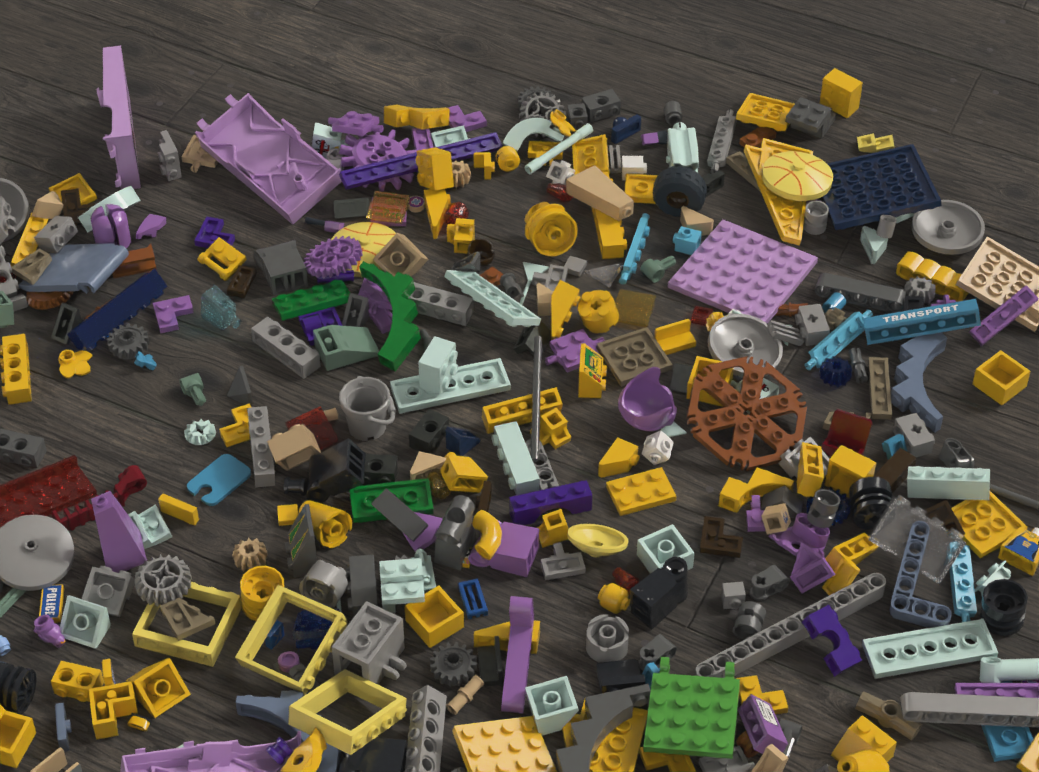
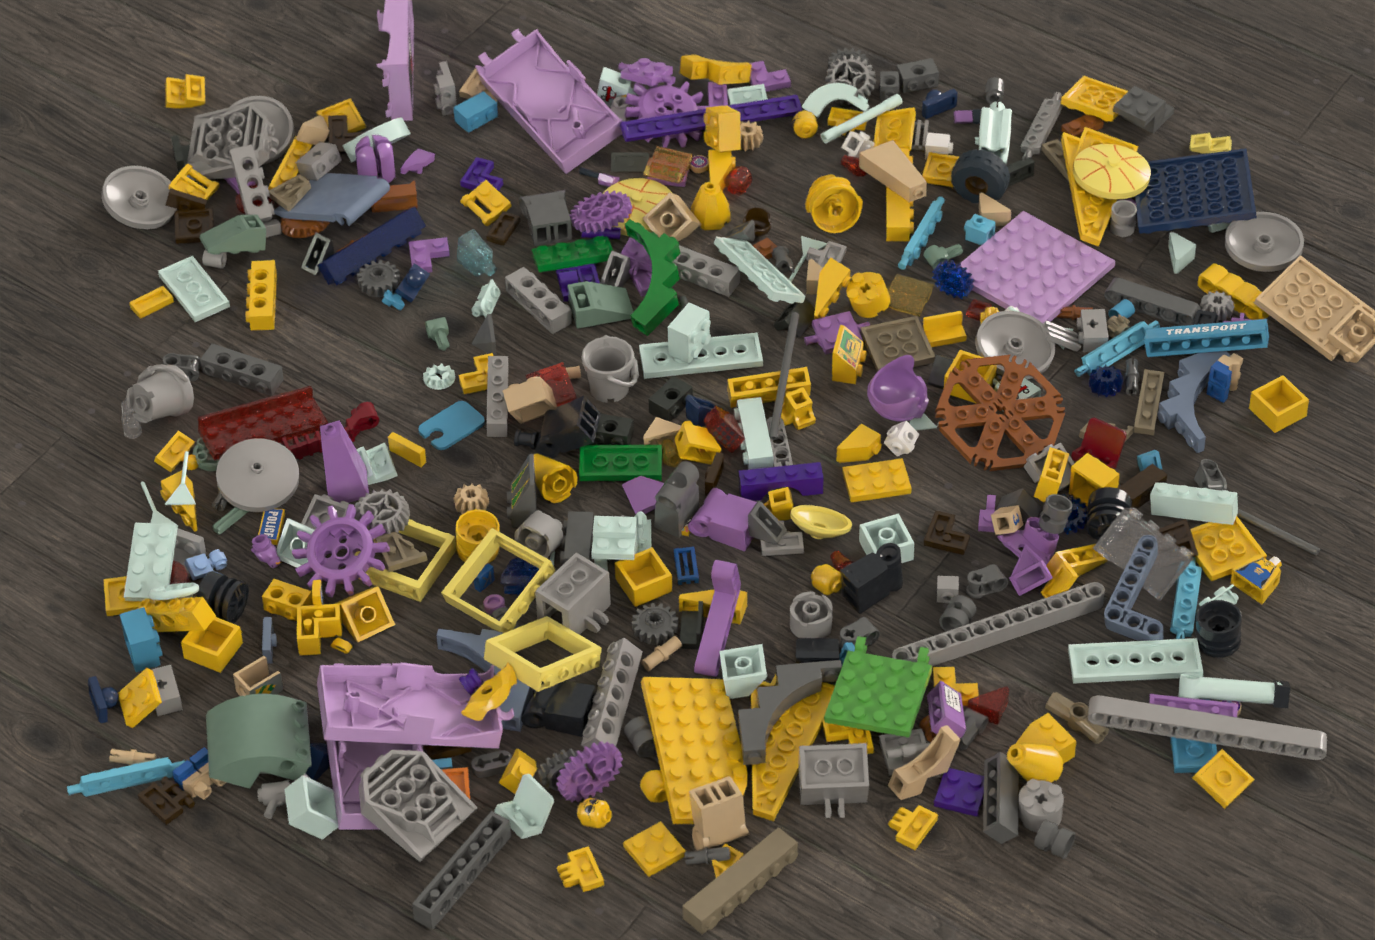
camera: 10 degrees right, 0 degrees up
yellow plate [58,350,92,378] -> none
yellow tile [277,504,298,526] -> none
dark grey piece [371,488,429,542] -> none
yellow brick [447,218,475,254] -> none
yellow cylinder [472,510,502,560] -> none
yellow bracket [473,152,495,179] -> none
yellow plate [550,109,576,137] -> none
light grey tile [564,256,587,277] -> none
clear slope [584,263,623,288] -> none
yellow arch [719,467,794,513] -> none
dark purple arch [802,605,862,677] -> none
yellow piece [820,68,863,118] -> none
light grey beam [876,215,897,238] -> none
light grey brick [893,413,935,457] -> none
medium lavender plate [969,285,1039,346] -> none
none -> medium lavender gear [292,504,390,597]
none -> dark blue tile [395,263,430,303]
none -> dark azure brick [454,91,498,133]
none -> light aqua hinge [472,279,501,318]
none -> yellow cone [691,182,731,231]
none -> clear red slope [703,406,745,453]
none -> dark grey slope [748,500,787,545]
none -> clear blue gear [933,260,974,299]
none -> clear red slope [967,686,1009,725]
none -> blue hips [1207,353,1243,403]

